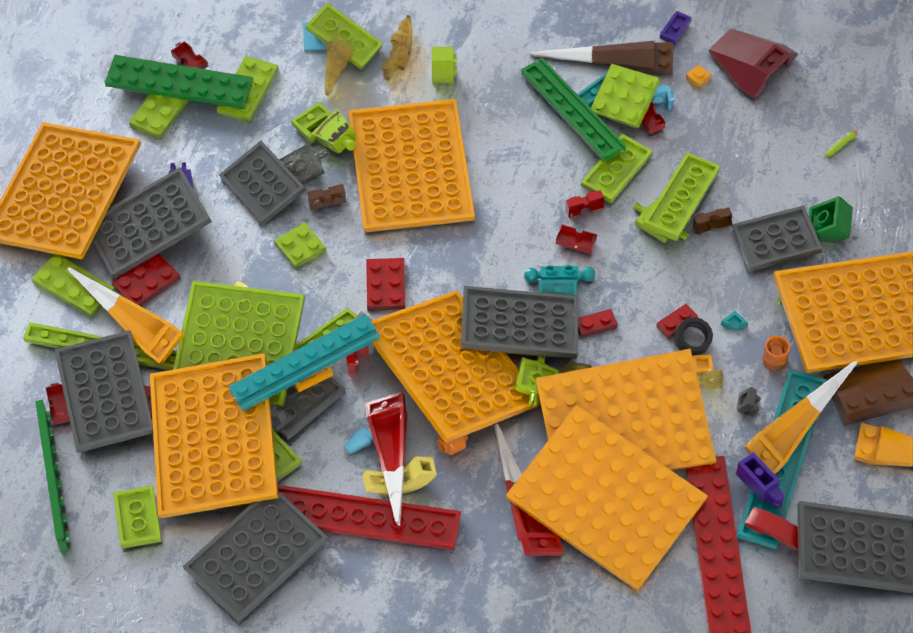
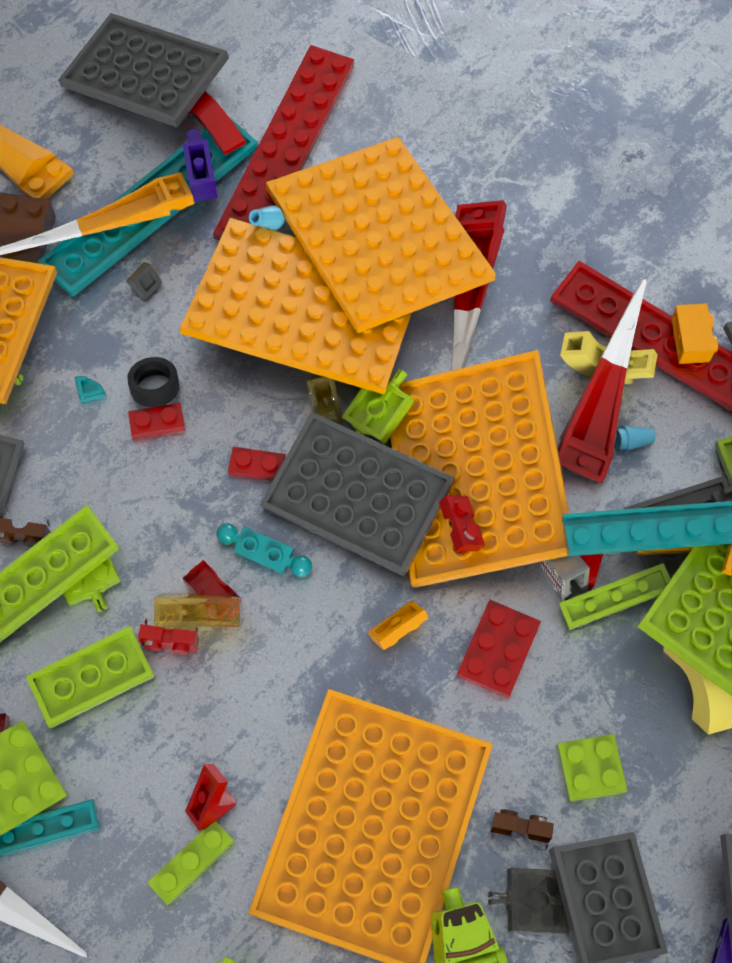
camera: 155 degrees left, 10 degrees up
green plate [521,58,626,162] -> none
teal plate [538,279,577,296] -> none
light orange plate [692,354,714,376] -> none
clear yellow piece [696,369,724,389] -> none
orange wheel [762,335,790,371] -> none
none -> lime plate [147,821,235,906]
none -> clear yellow slope [154,593,240,627]
none -> red slope [185,763,236,830]
none -> medium azure cone [249,205,285,231]
none -> light orange plate [367,600,429,650]
none -> red piece [439,495,485,554]
none -> light orange brick [671,303,718,364]

